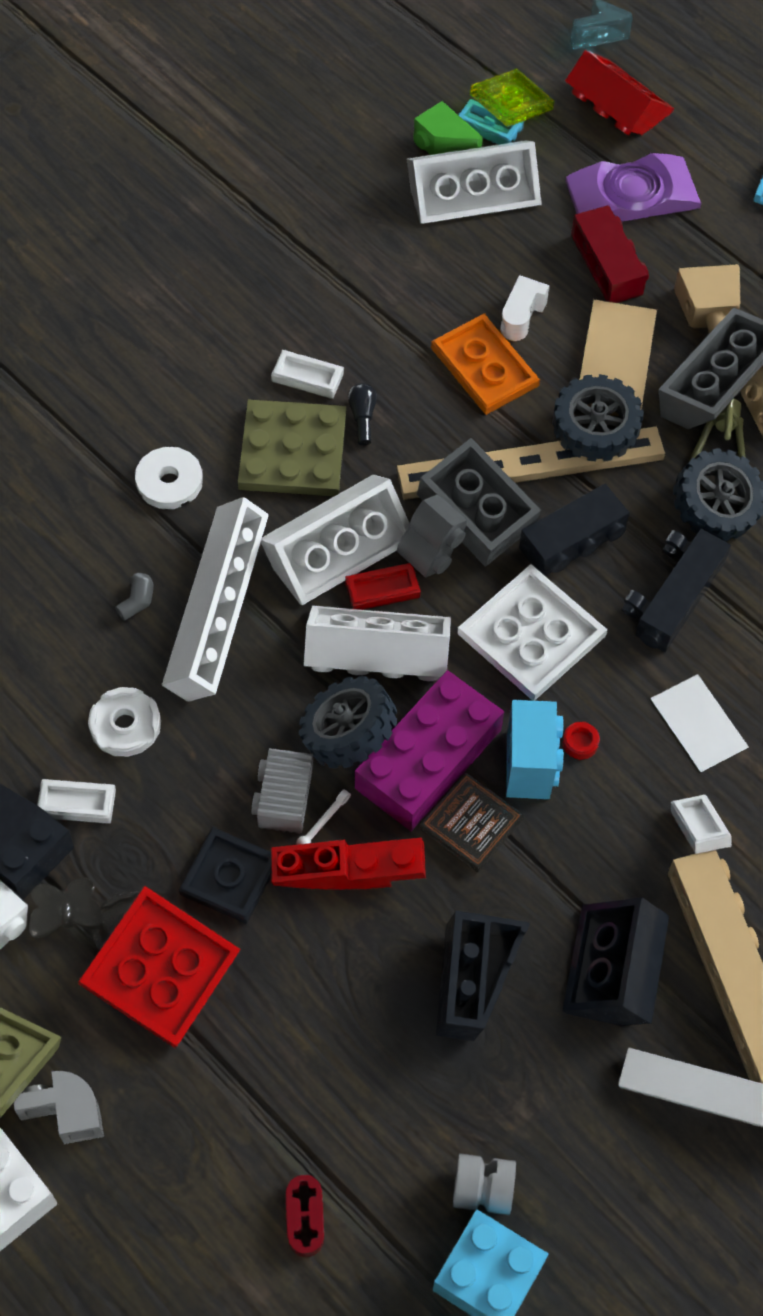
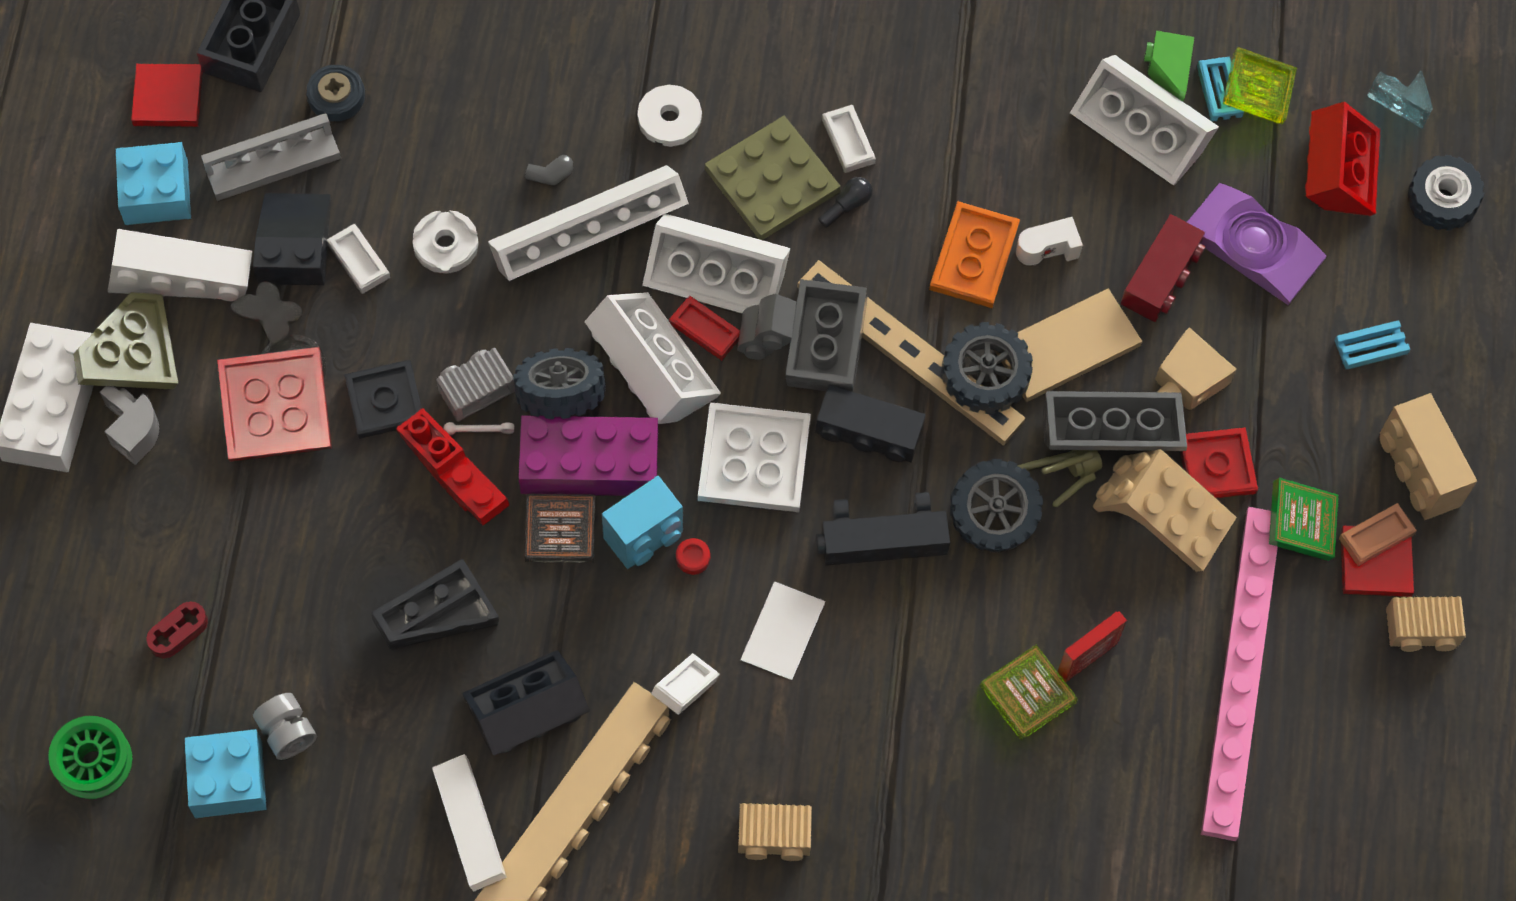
camera: 50 degrees right, 5 degrees up
none -> black wheel [1408,155,1484,231]

